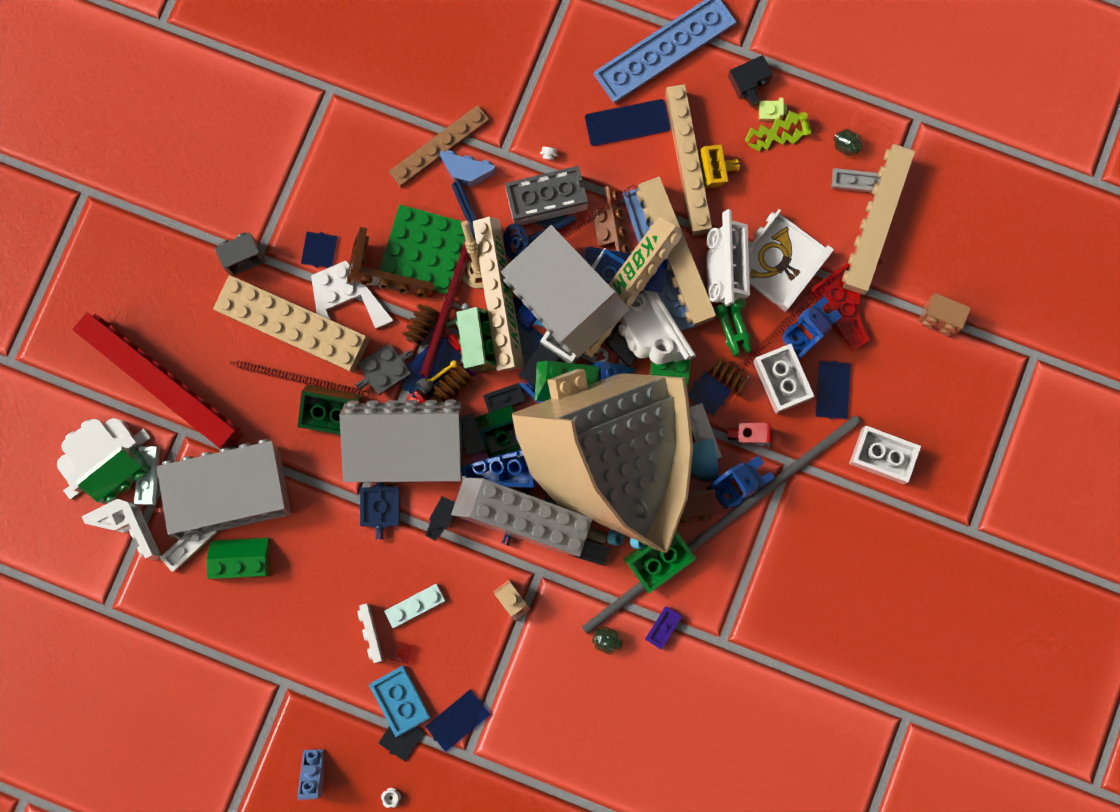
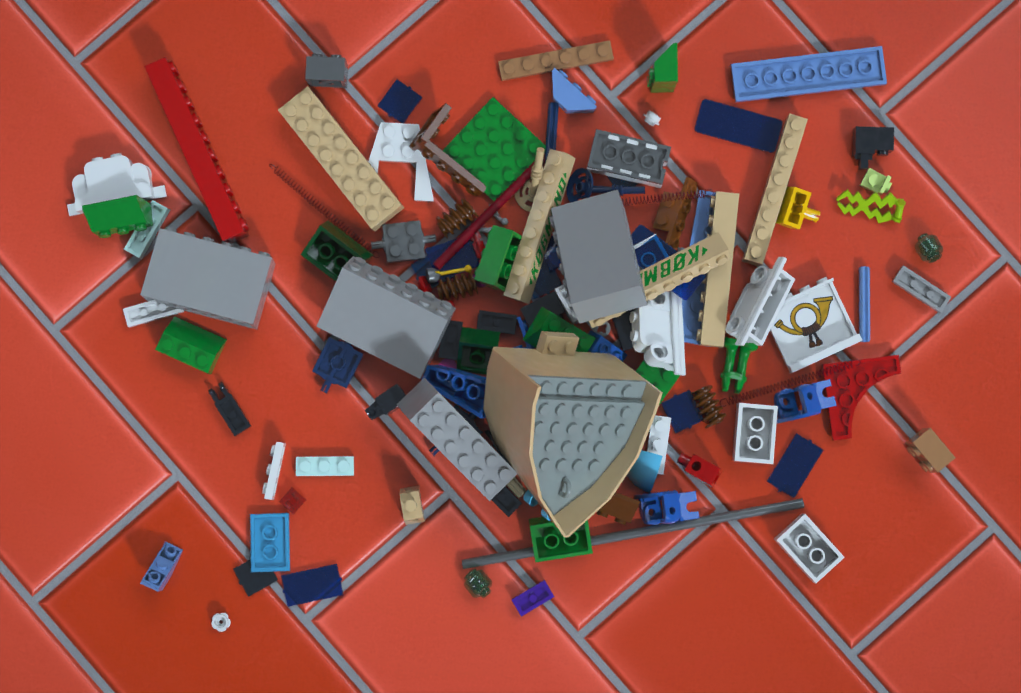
camera: 25 degrees right, 5 degrees up
white bracket [82,499,162,561] -> none
tan brick [842,144,915,295] -> none
none -> black hinge [208,382,252,436]
none -> green slope [647,43,678,93]
none -> medium blue axle [859,266,870,342]

